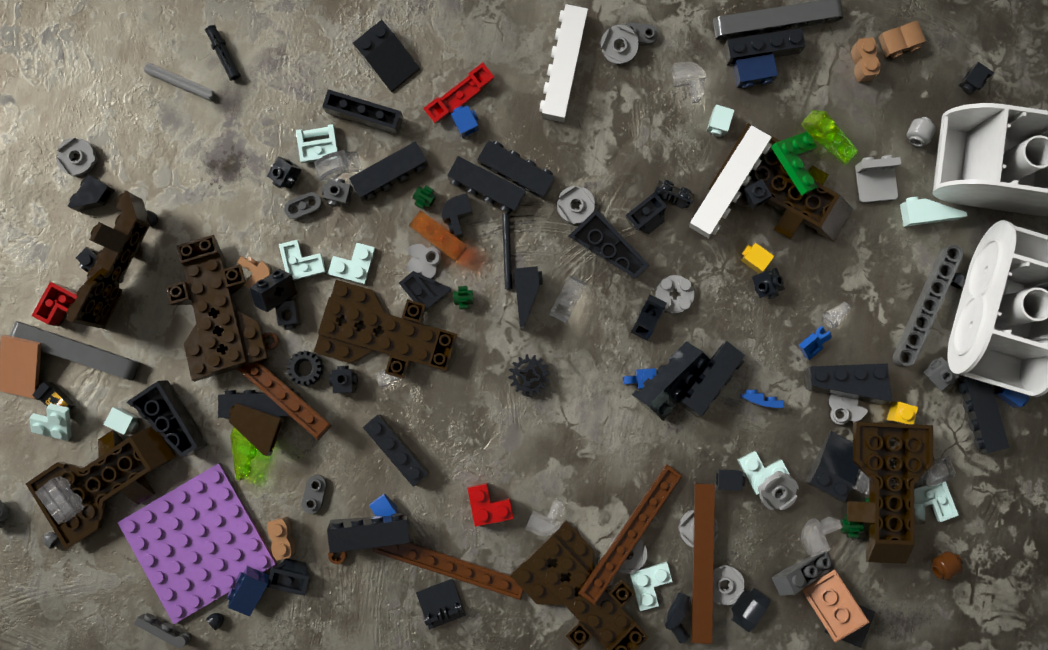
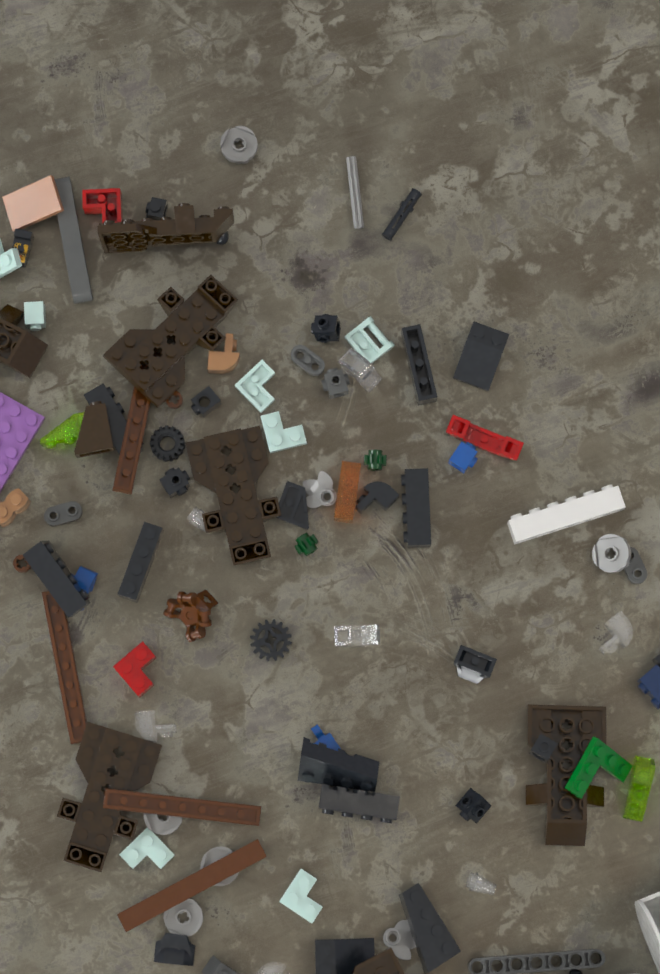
camera: 55 degrees right, 5 degrees down
black slope [68,175,115,212] -> none
black wedge [127,380,207,457] -> none
black brick [249,269,297,312] -> none
black brick [349,141,428,201] -> none
black hinge [416,579,466,630] -> none
black brick [477,140,555,200] -> none
black bar [502,213,512,290] -> none
black slope [514,266,543,330] -> none
light grey plate [557,186,595,225] -> none
black wedge [568,210,649,279] -> none
black brick [630,294,667,341] -> none
black hinge [654,179,694,209] -> none
light grey plate [655,275,694,314] -> none
black arm [664,593,690,643] -> none
white brick [689,125,772,239] -> none
light aqua brick [707,105,734,137] -> none
black brick [715,469,746,491] -> none
blue slope [740,390,784,408] -> none
yellow brick [741,243,774,274] -> none
light grey plate [758,471,799,511] -> none
blue plate [799,326,832,360] -> none
light grey bracket [855,155,901,203] -> none
light aqua slope [900,197,967,227] -> none
none -> reddish brown piece [163,590,218,642]

